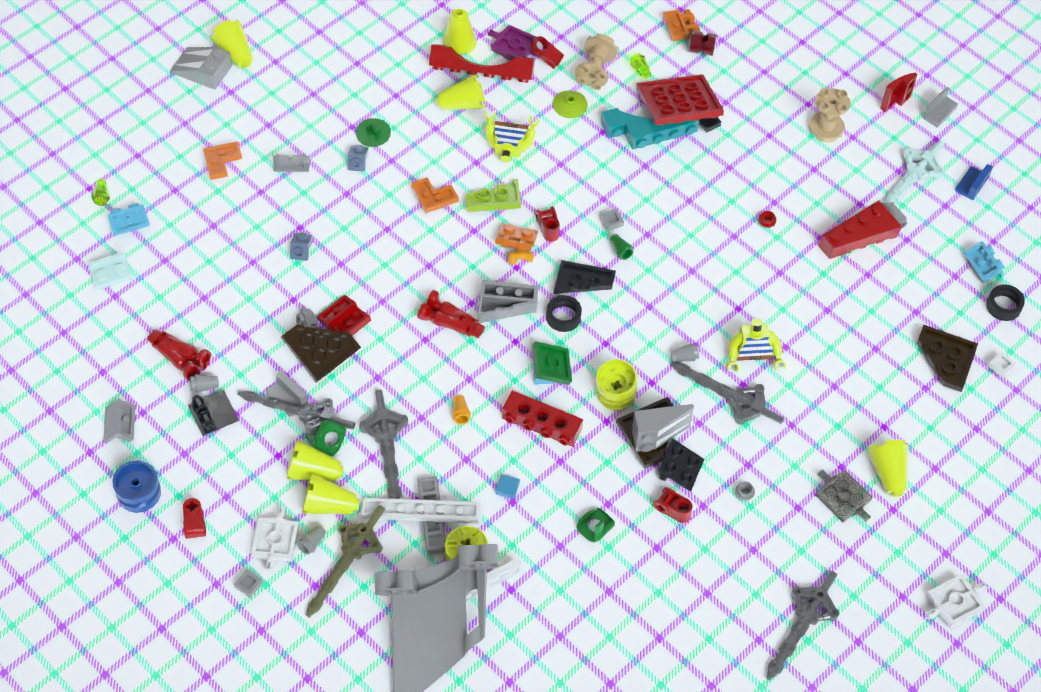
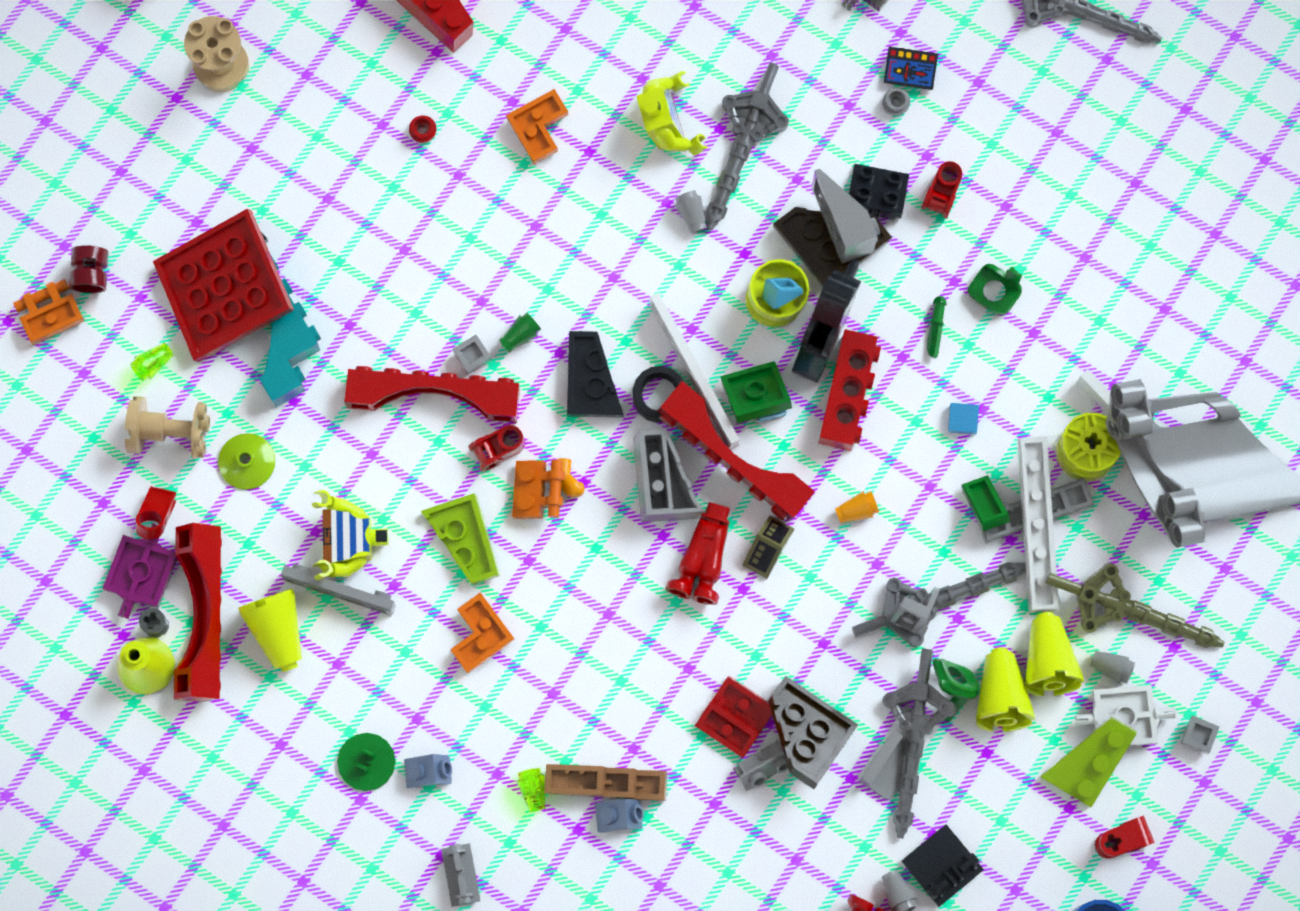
camera: 100 degrees left, 20 degrees up
none -> dark grey bush [139,608,169,638]
none -> light grey plate [281,564,396,616]
none -> red arch [344,366,520,423]
none -> orange plate [506,88,569,165]
none -> clear neon green cone [516,767,546,812]
none -> medium nougat slope [544,764,668,801]
none -> white tile [649,292,740,450]
none -> red arch [657,381,815,521]
none -> slope [742,515,795,579]
none -> medium azure slope [762,278,803,309]
none -> black piece [791,259,862,383]
none -> piece [883,46,938,90]
none -> light grey panel [889,587,940,634]
none -> green piece [927,295,947,359]
none -> green tile [961,475,1010,531]
none -> lime wing [1040,716,1137,808]

